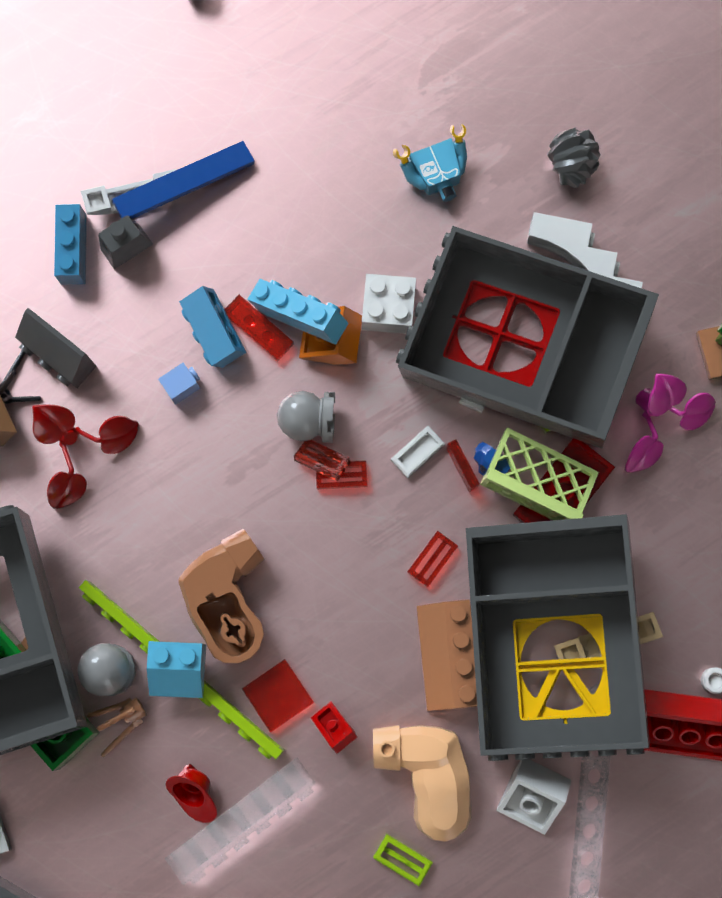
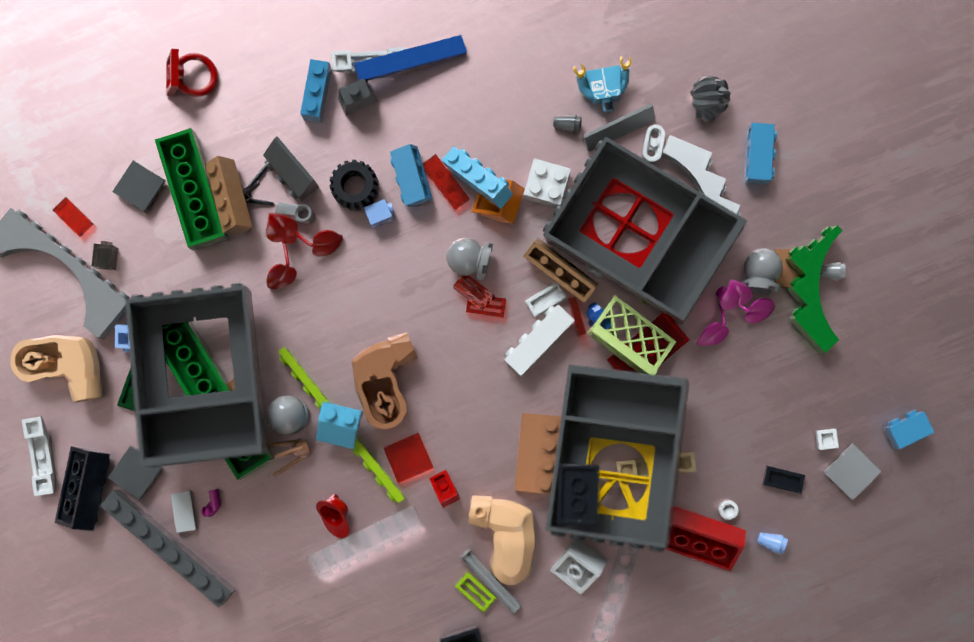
camera: 10 degrees right, 5 degrees up
clear red tile [407,531,458,588] -> none
none -> dark pink arm [201,489,221,517]
none -> light grey piece [275,202,315,225]
none -> black tyre [329,160,379,211]
none -> light grey axle [459,548,521,613]
none -> white brick [504,305,575,377]
none -> medium nougat brick [523,238,598,303]
none -> dark grey cone [553,114,582,133]
none -> black tile [557,464,600,526]
none -> light grey slope [582,104,655,152]
none -> white plate [642,125,665,163]
none -> light grey tile [741,248,783,294]
none -> dark azure brick [745,123,777,184]

